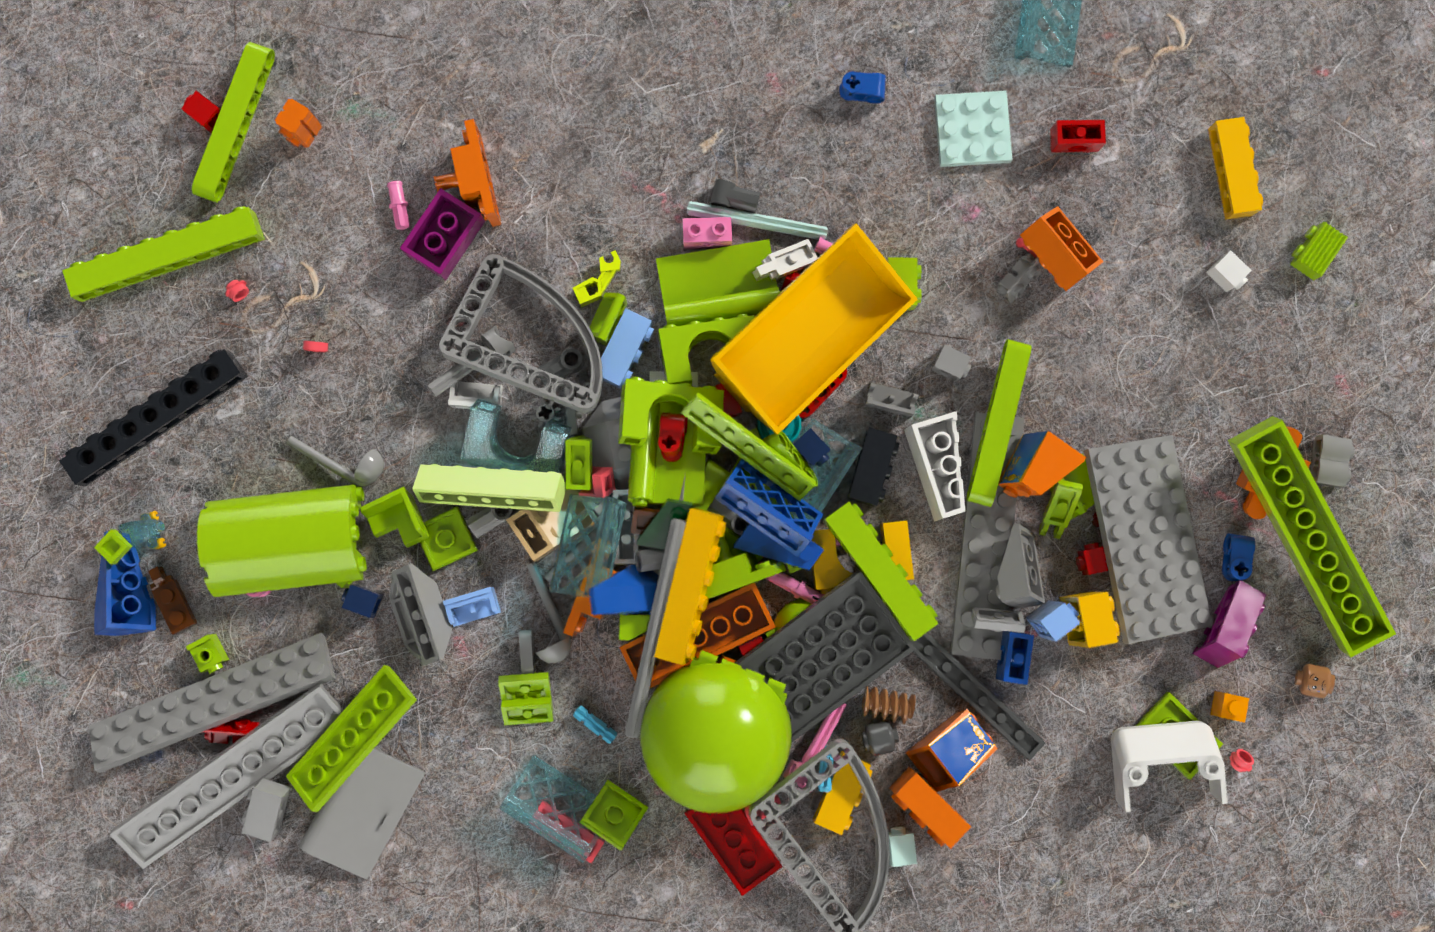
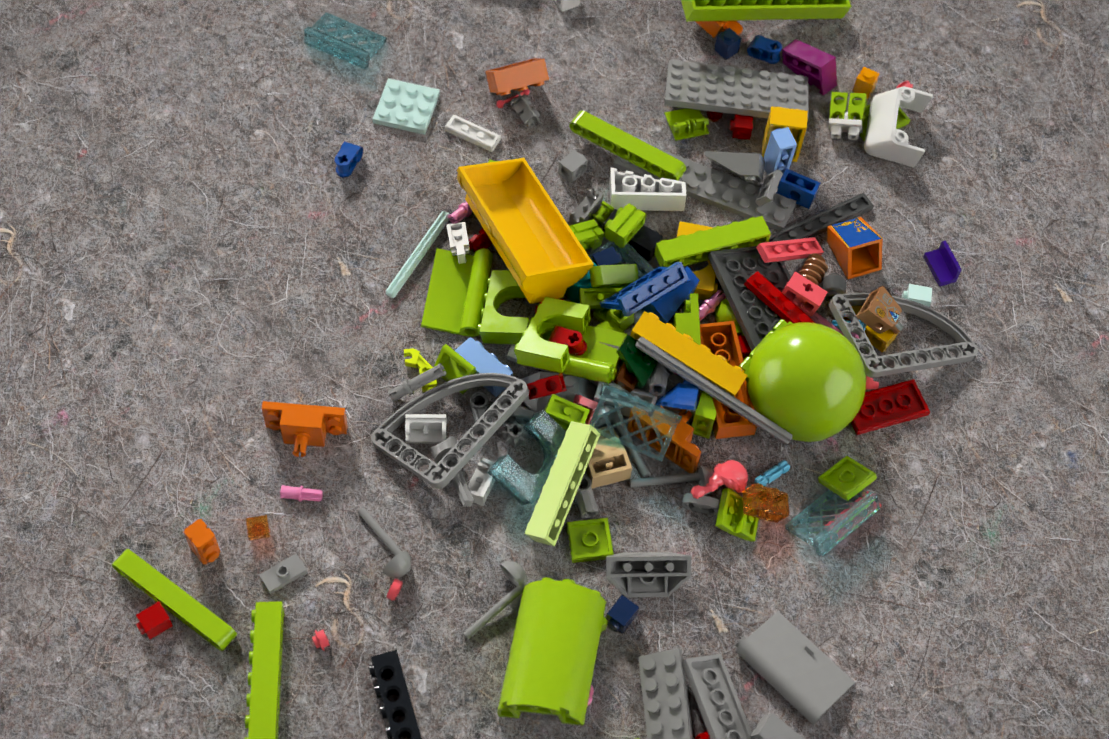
camera: 70 degrees left, 25 degrees down
lime plate [286,665,417,812] -> none
lime panel [359,486,430,548] -> none
magenta brick [400,188,485,281] -> none
light blue hinge [443,587,501,627] -> none
lime tile [682,392,816,501] -> none
bright pink brick [683,217,732,249] -> none
dark grey piece [710,179,760,213] -> none
orange brick [889,767,971,849] -> none
orange slope [998,431,1086,498] -> none
lime hinge [1039,479,1083,539] -> none
red brick [1050,120,1106,153] -> none
medium nougat head [1295,664,1335,698] -> none
none -> clear orange plate [246,515,270,541]
none -> light grey plate [259,553,308,594]
none -> light grey piece [358,507,411,578]
none -> light grey pin [388,363,446,402]
none -> white hinge [405,414,447,444]
none -> white tile [445,115,501,152]
none -> red leg [527,373,567,400]
none -> lime brick [569,219,605,250]
none -> lime bush [591,201,615,225]
none -> lime brick [604,203,646,248]
none -> coral hair [691,460,748,499]
none -> dark blue brick [714,28,741,60]
none -> clear orange brick [742,483,790,523]
none -> red plate [744,271,815,324]
none -> coral plate [756,237,824,263]
none -> coral brick [782,271,828,317]
none -> hips [829,92,867,140]
none -> medium nougat torso [856,286,904,334]
none -> dark purple panel [923,241,961,287]

